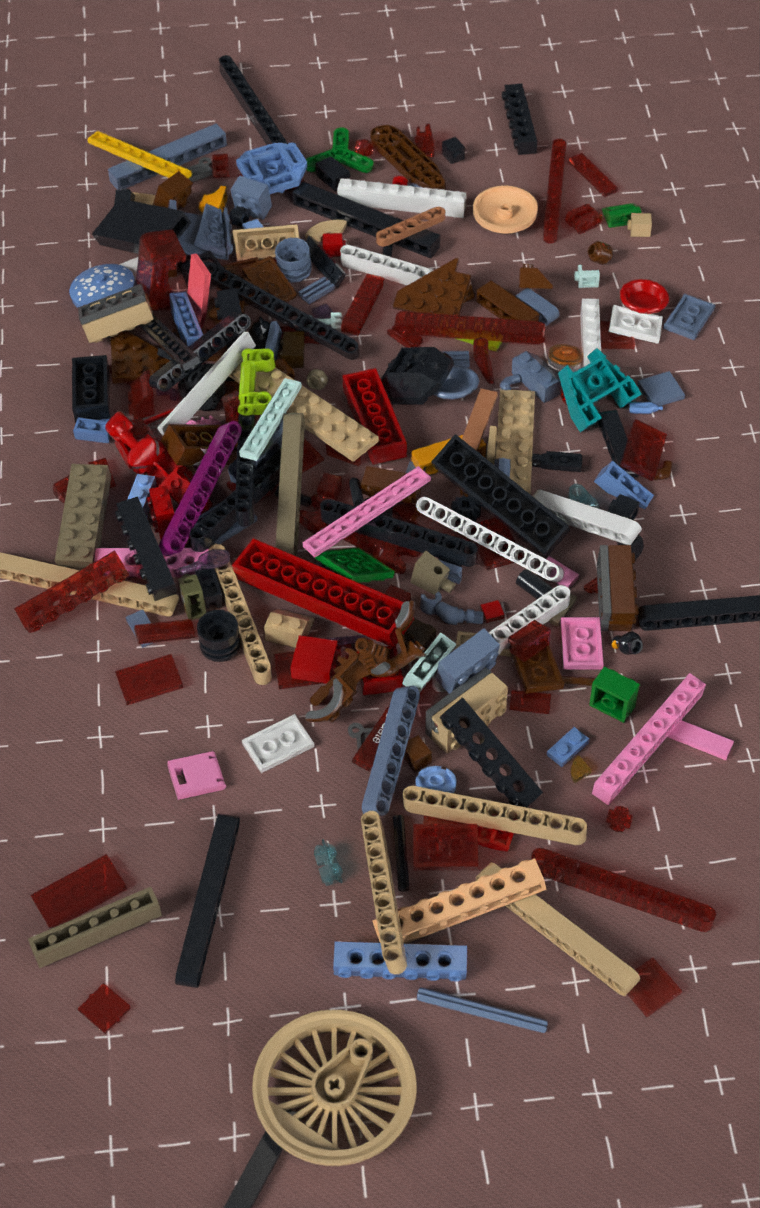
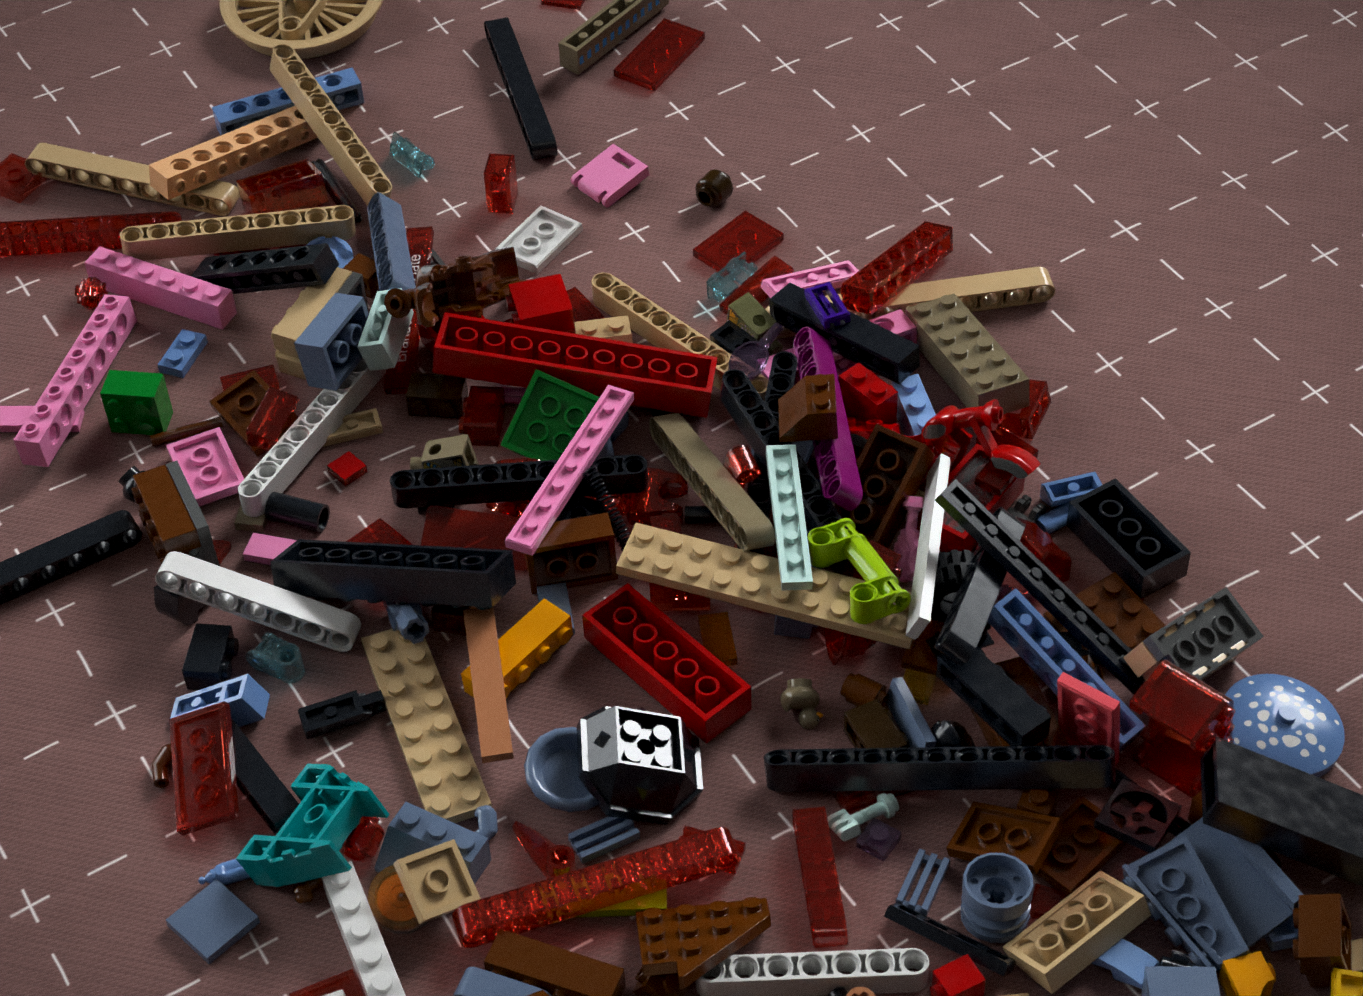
camera: 155 degrees right, 5 degrees down
black wheel [197,610,240,662] -> none
white beam [416,497,564,582] -> none
sand blue axle [417,987,548,1033] -> none
sand blue piece [420,592,483,625] -> none
tan tile [487,426,497,465] -> none
clear yellow tile [570,756,591,783] -> none
none -> bright pink brick [84,246,237,330]
none -> tan plate [393,839,481,925]
none -> clear red brick [483,153,518,214]
none -> dark brown head [695,169,733,208]
none -> clear light blue hinge [706,251,758,302]
none -> clear red piece [723,445,760,489]
none -> bright pink tile [761,260,863,298]
none -> reddish brown slope [778,374,838,442]
none -> dark purple tile [804,282,851,329]

